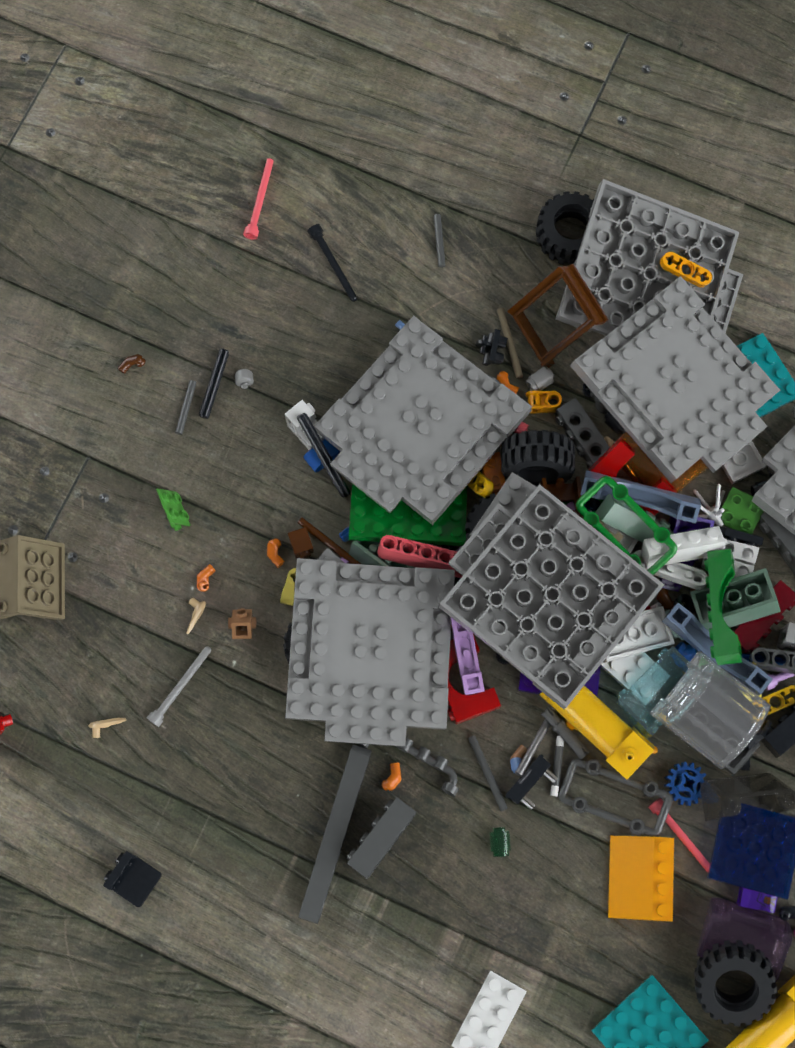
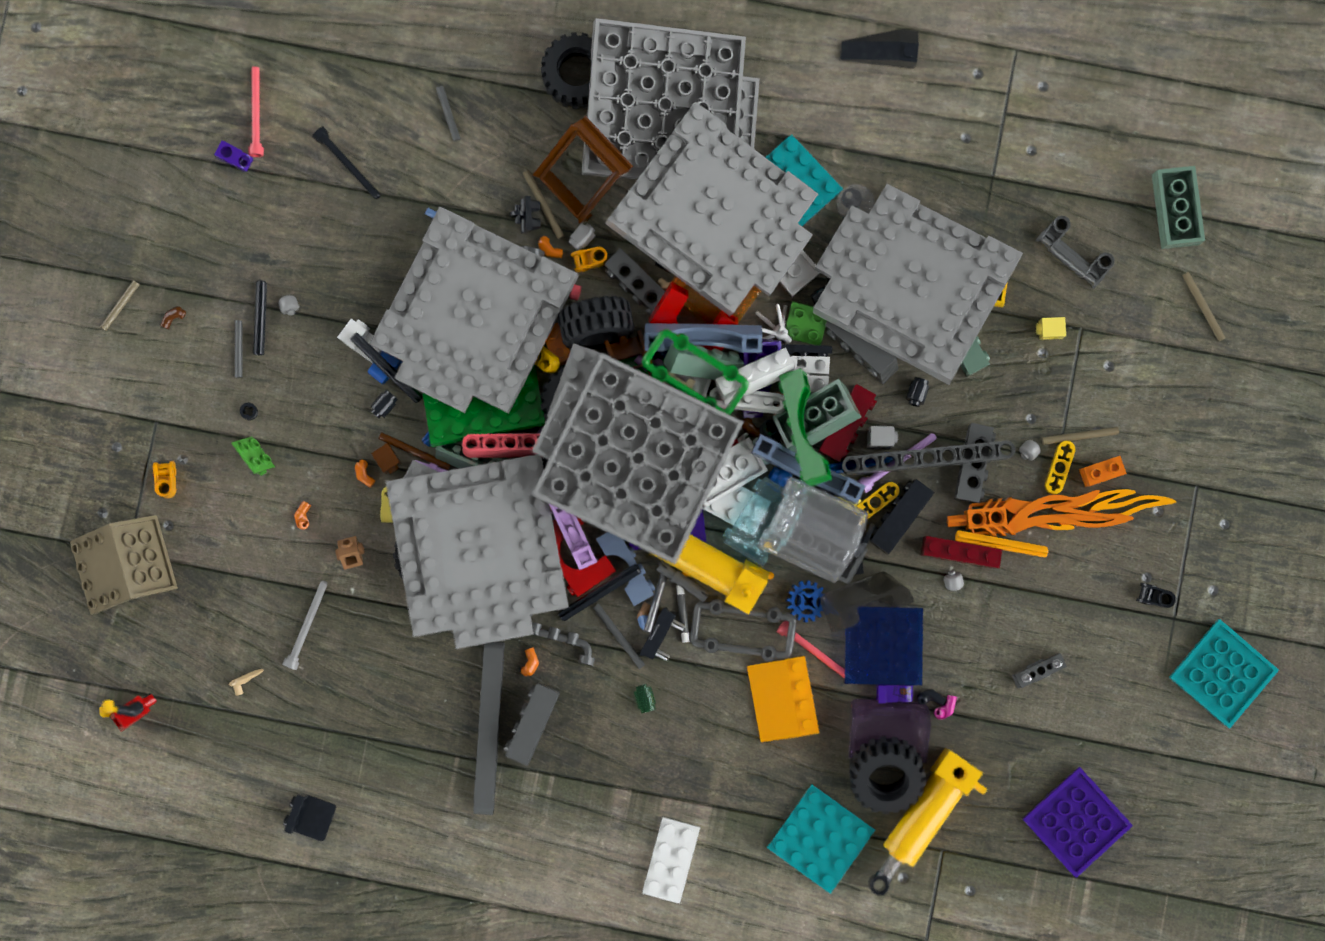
camera: 15 degrees left, 10 degrees up
tan bar [186,597,206,634] -> none
light orange beam [660,252,712,288] -> none
none -> dark tan bar [100,280,140,331]
none -> light orange piece [153,461,177,499]
none -> dark purple leg [214,140,254,172]
none -> black bush [240,402,258,421]
none -> black brick [370,390,398,419]
none -> black axle [558,564,641,621]
none -> sand blue arch [596,532,656,606]

